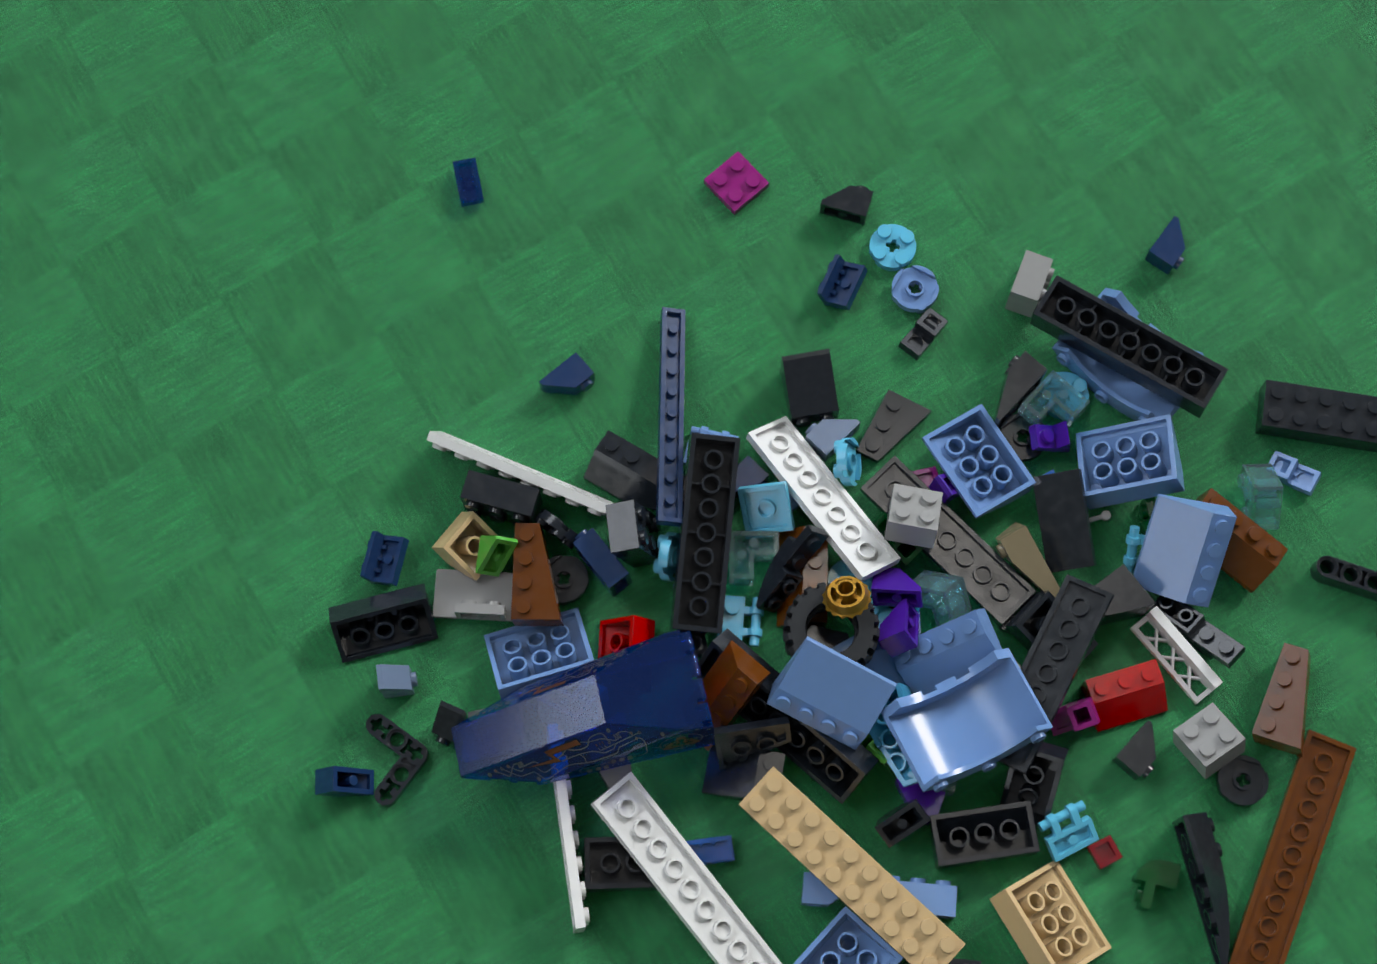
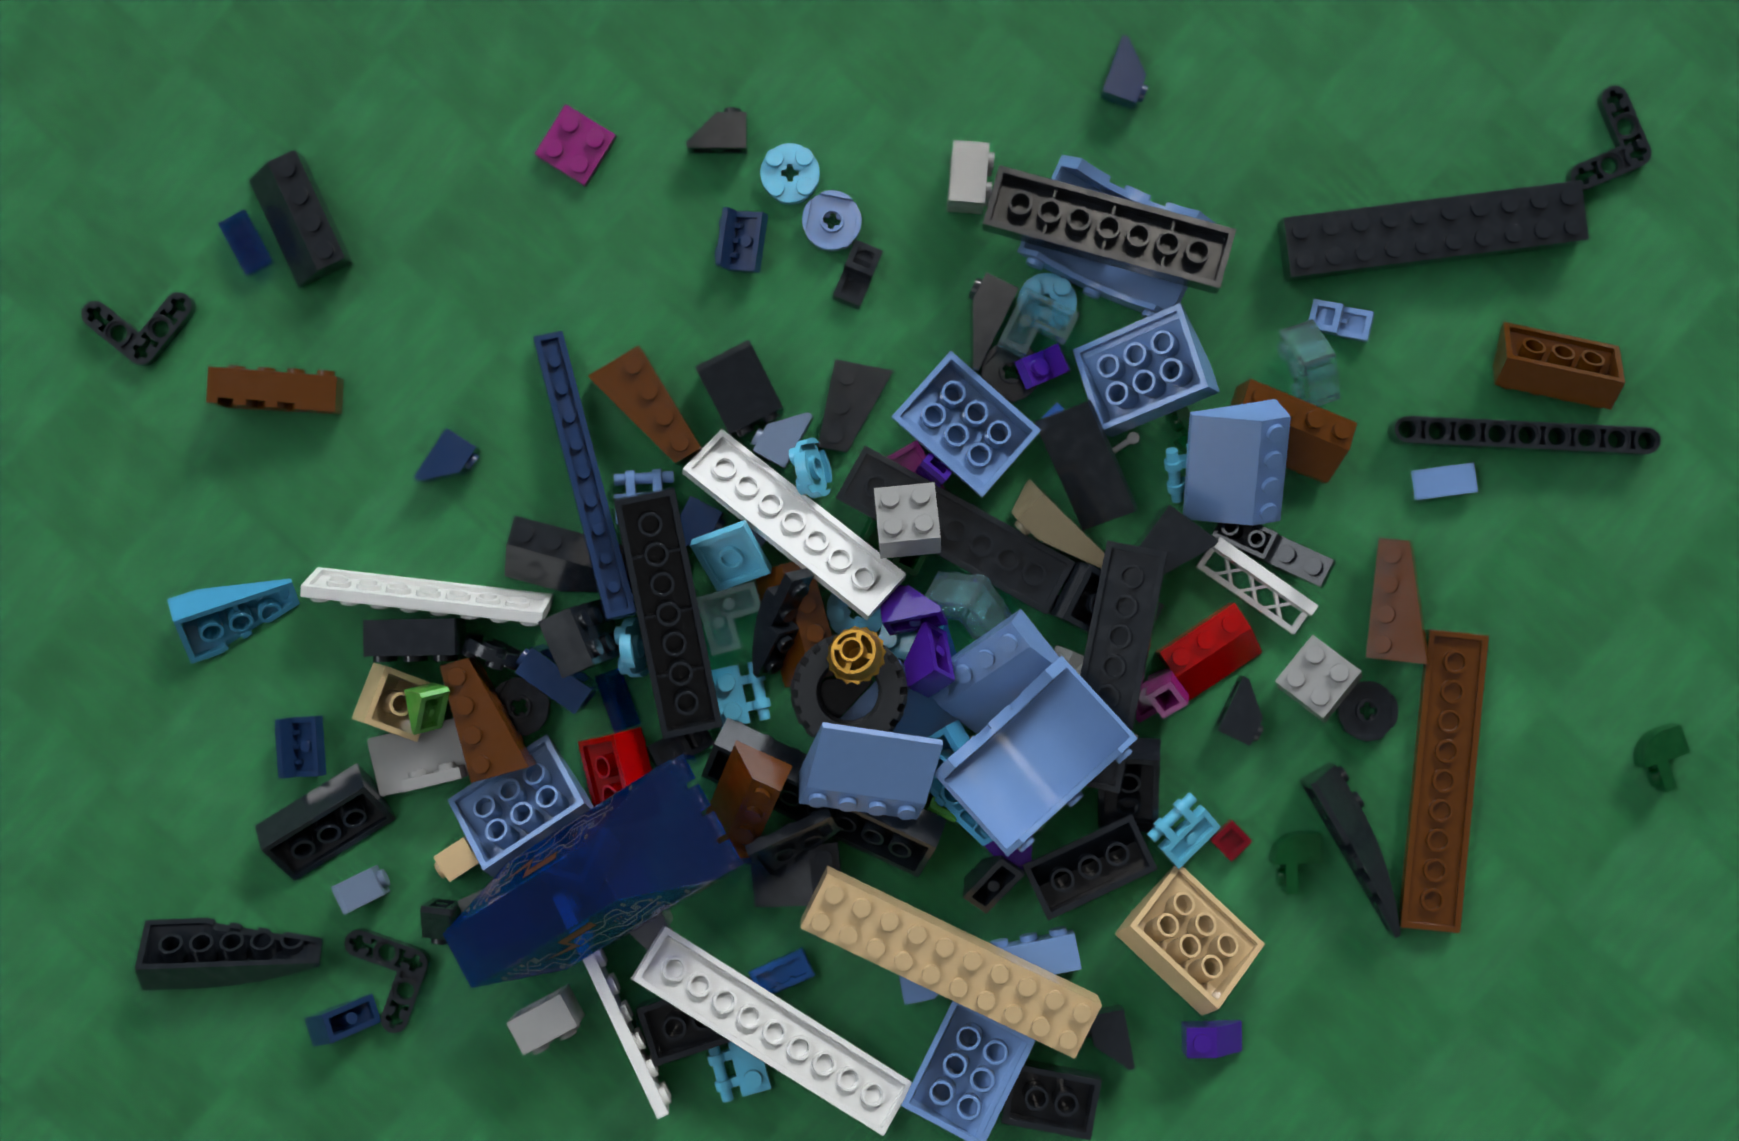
camera: 20 degrees left, 15 degrees up
none -> black beam [81,292,196,366]
none -> black wedge [134,918,324,991]
none -> dark azure wedge [167,578,300,664]
none -> reddish brown wedge [206,365,344,415]
none -> black slope [249,149,354,288]
none -> tan brick [433,836,479,882]
none -> light grey brick [506,984,585,1056]
none -> reddish brown wedge [588,345,702,465]
none -> clear blue plate [594,668,640,733]
none -> medium azure plate [707,1042,772,1103]
none -> medium blue slope [1411,462,1478,500]

